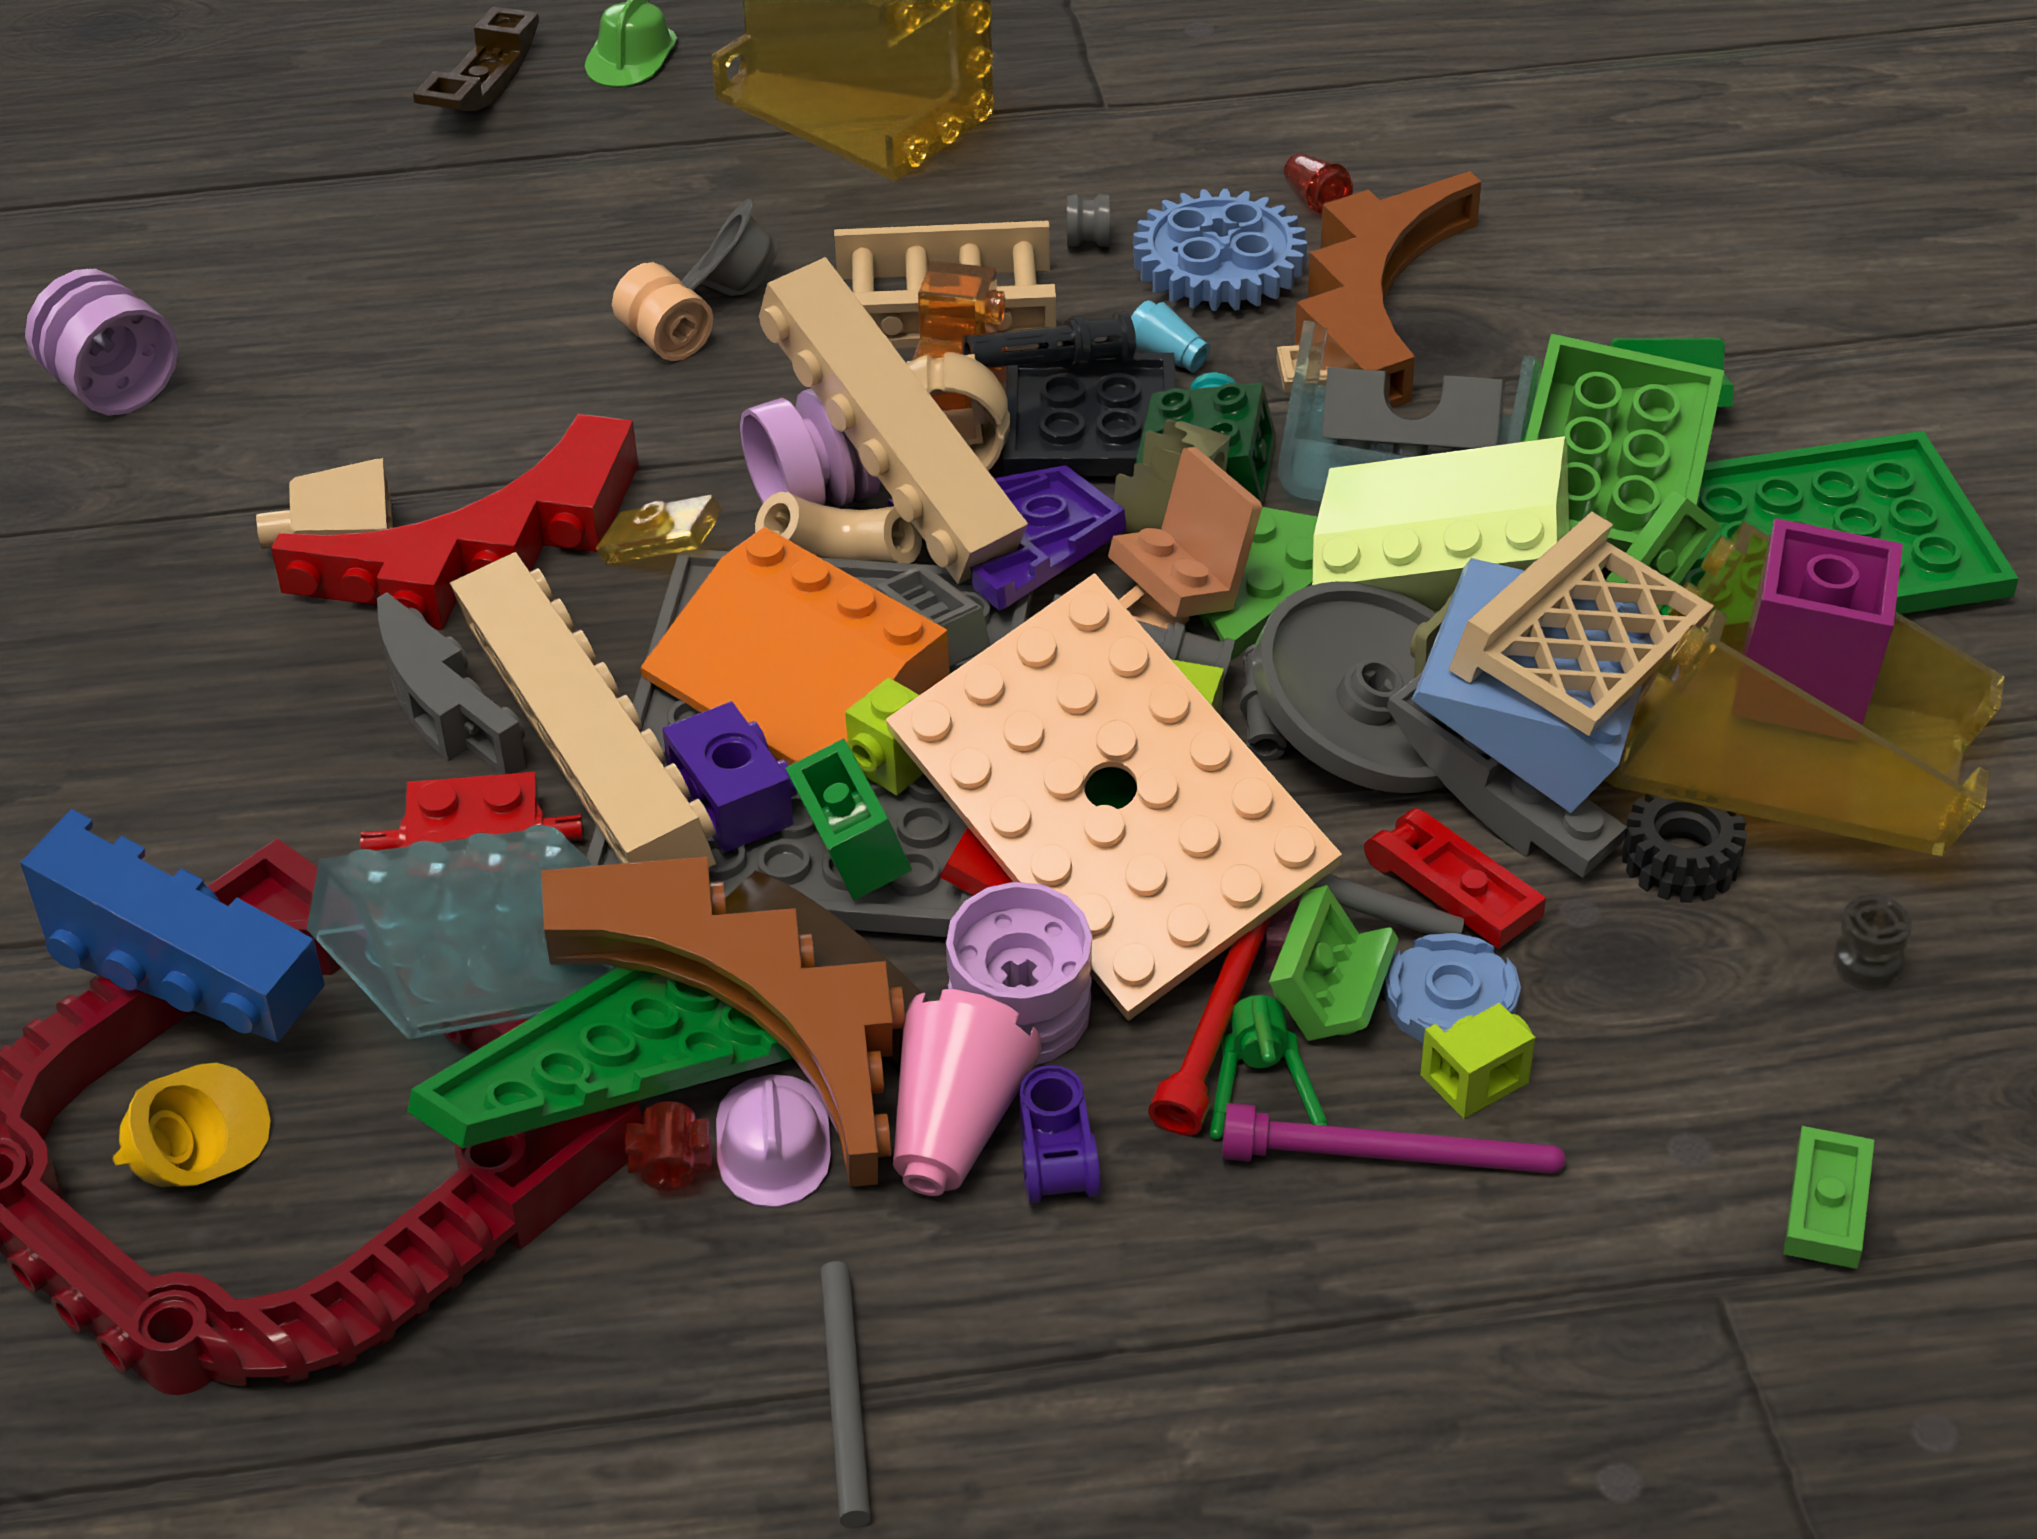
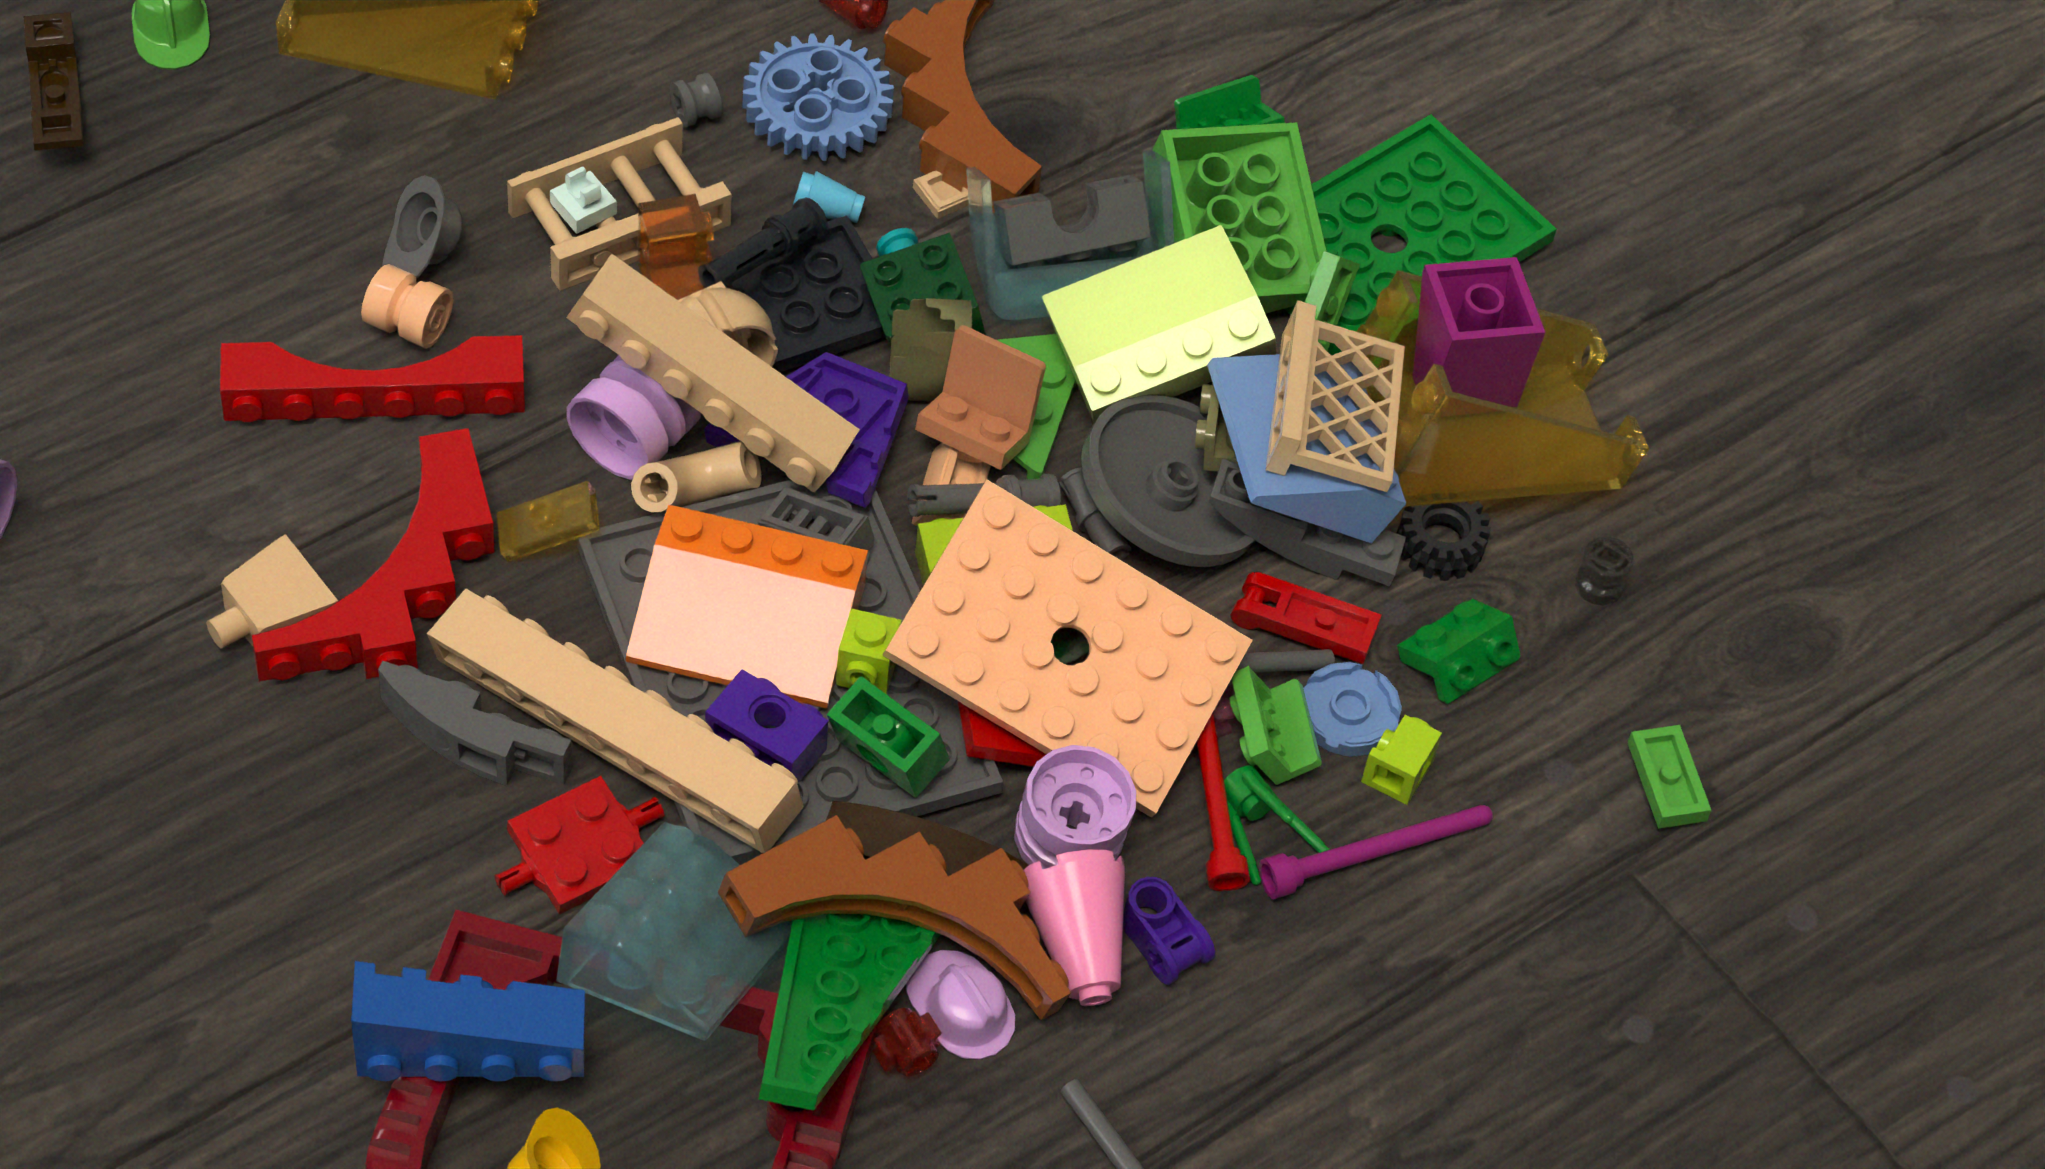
camera: 35 degrees left, 10 degrees up
none -> red arch [220,335,525,422]
none -> light aqua tile [550,166,617,234]
none -> green bracket [1397,598,1520,704]

